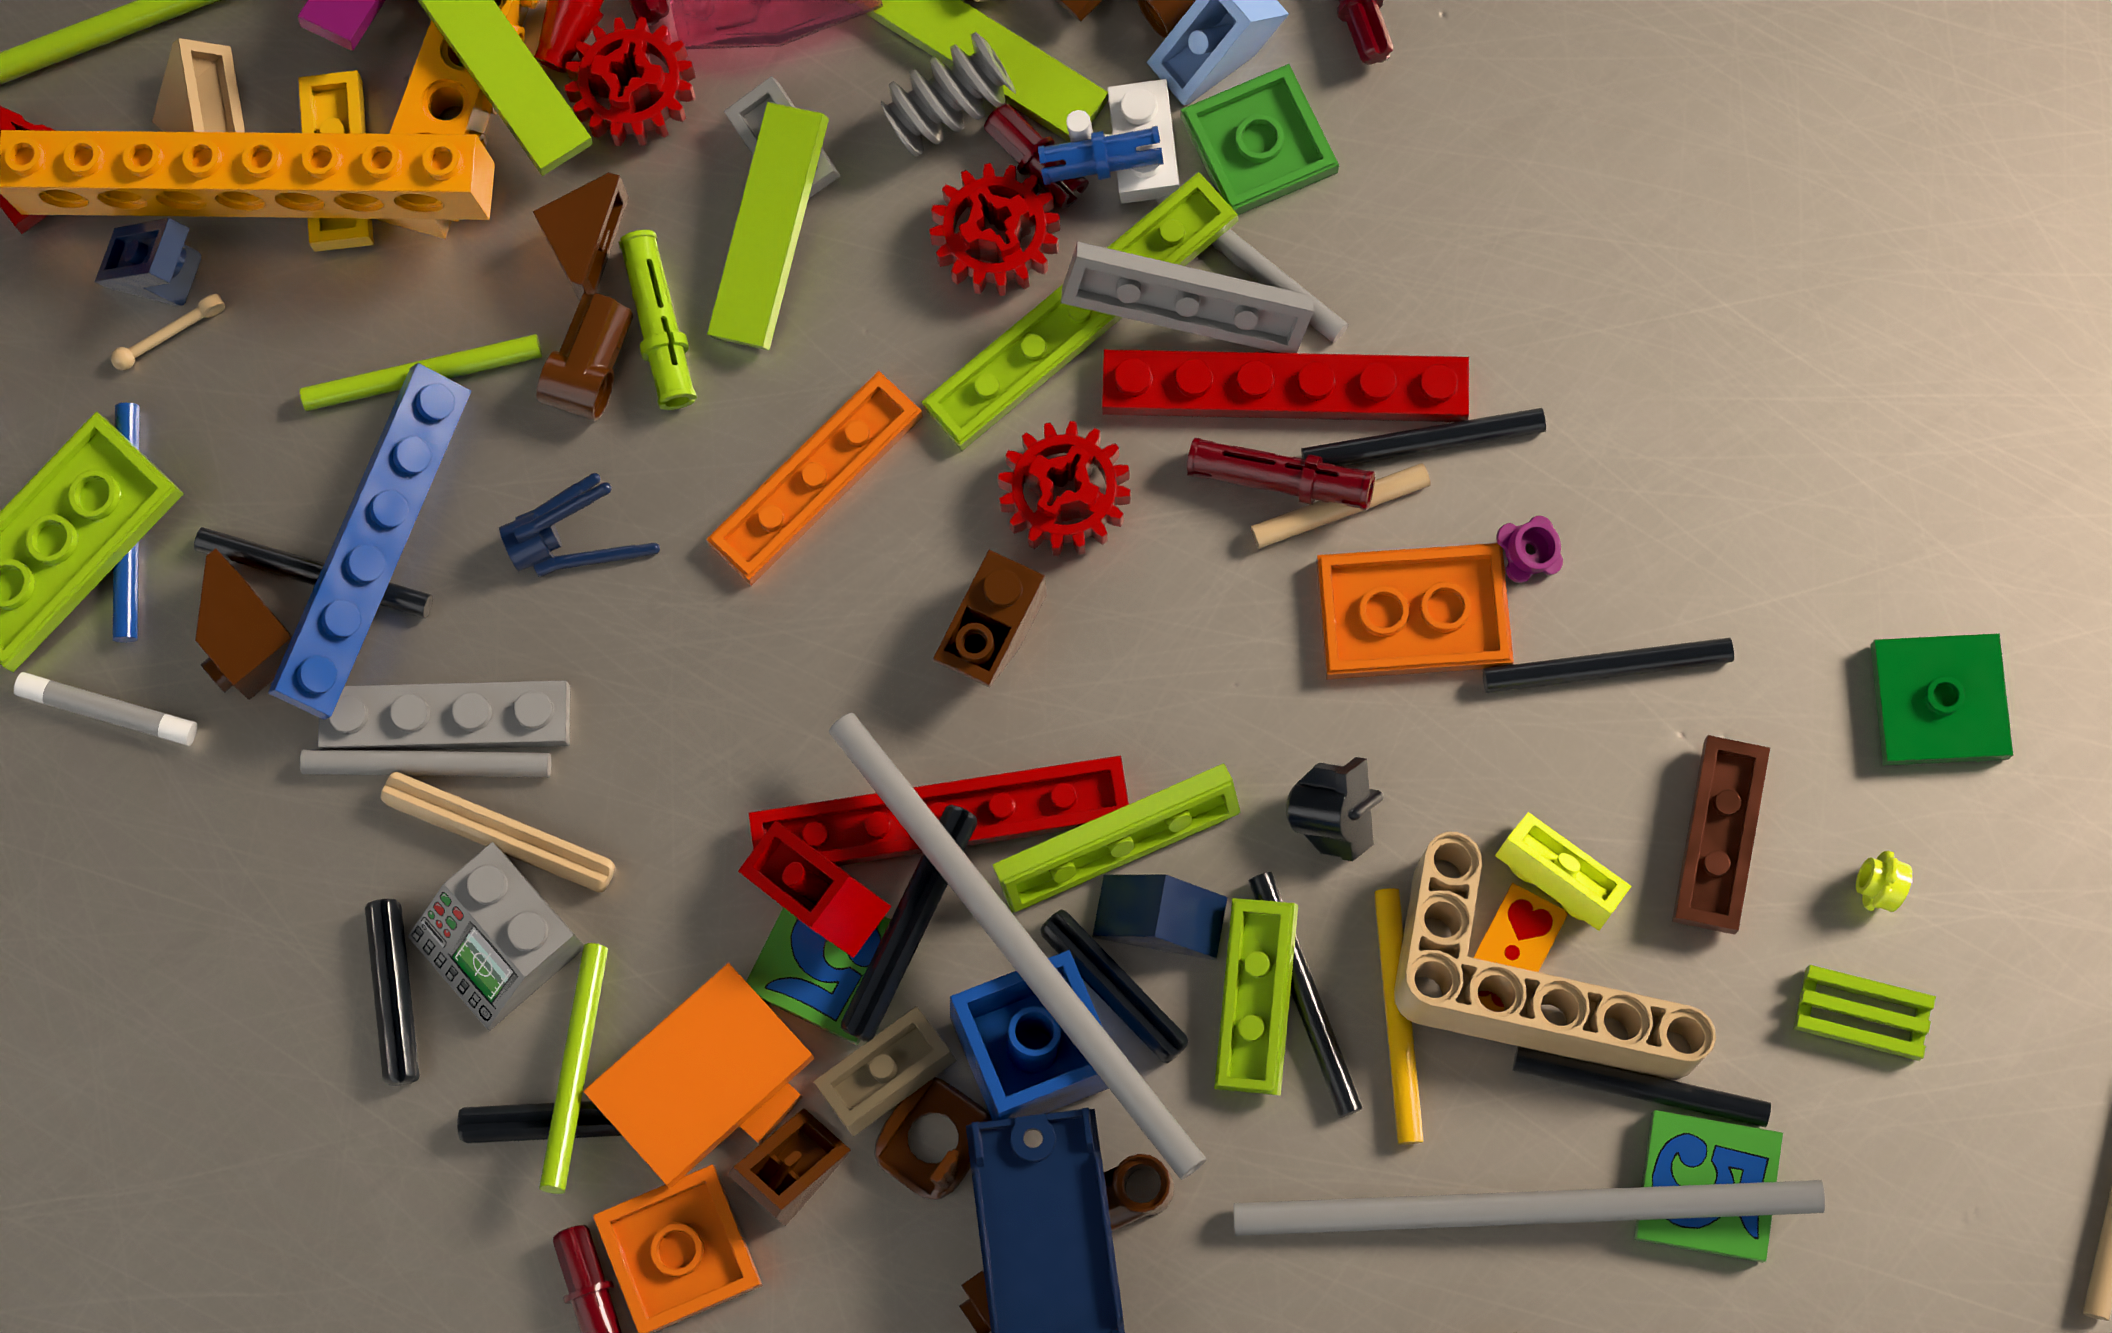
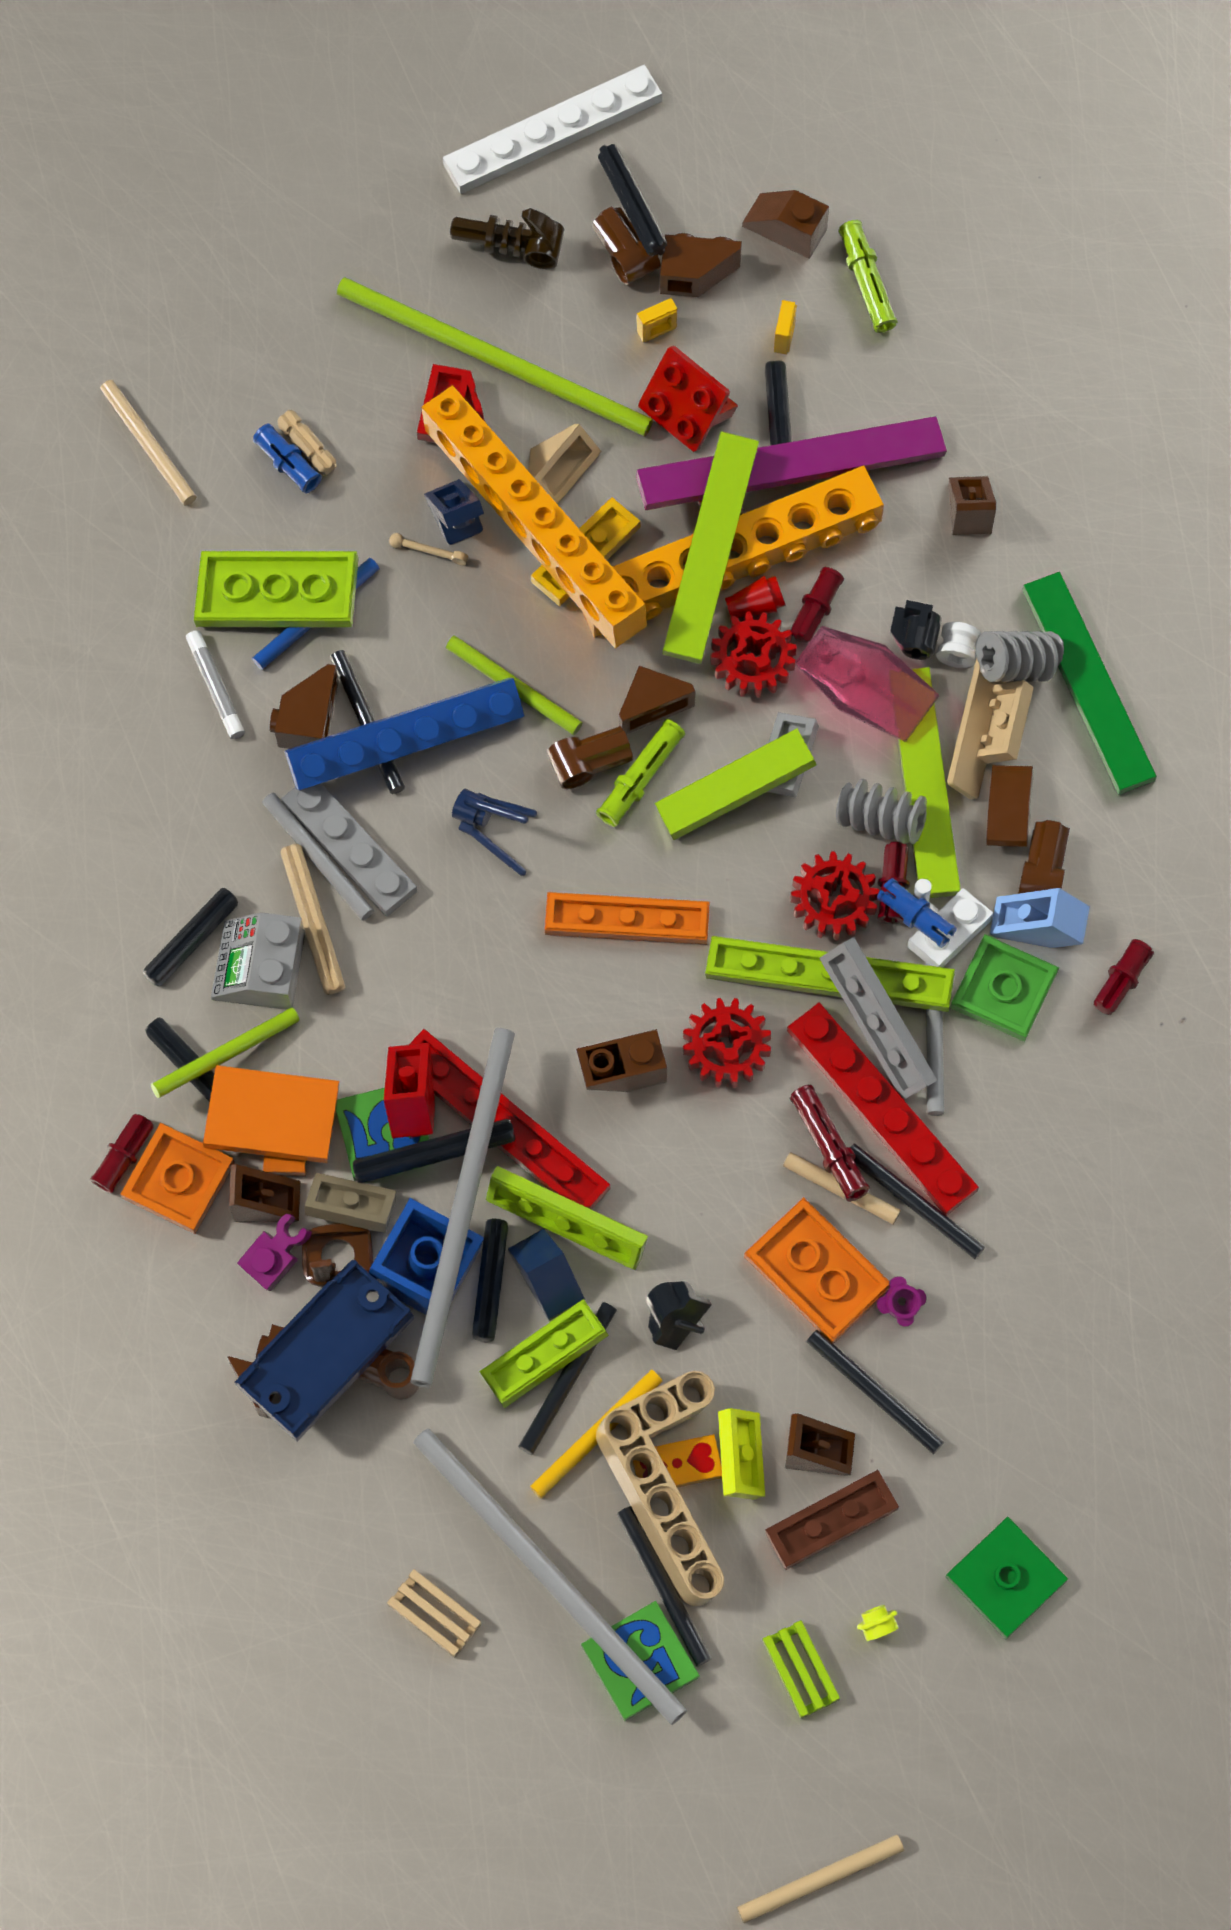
camera: 45 degrees right, 5 degrees down
none -> magenta plate [237,1214,311,1291]
none -> reddish brown slope [785,1413,855,1476]

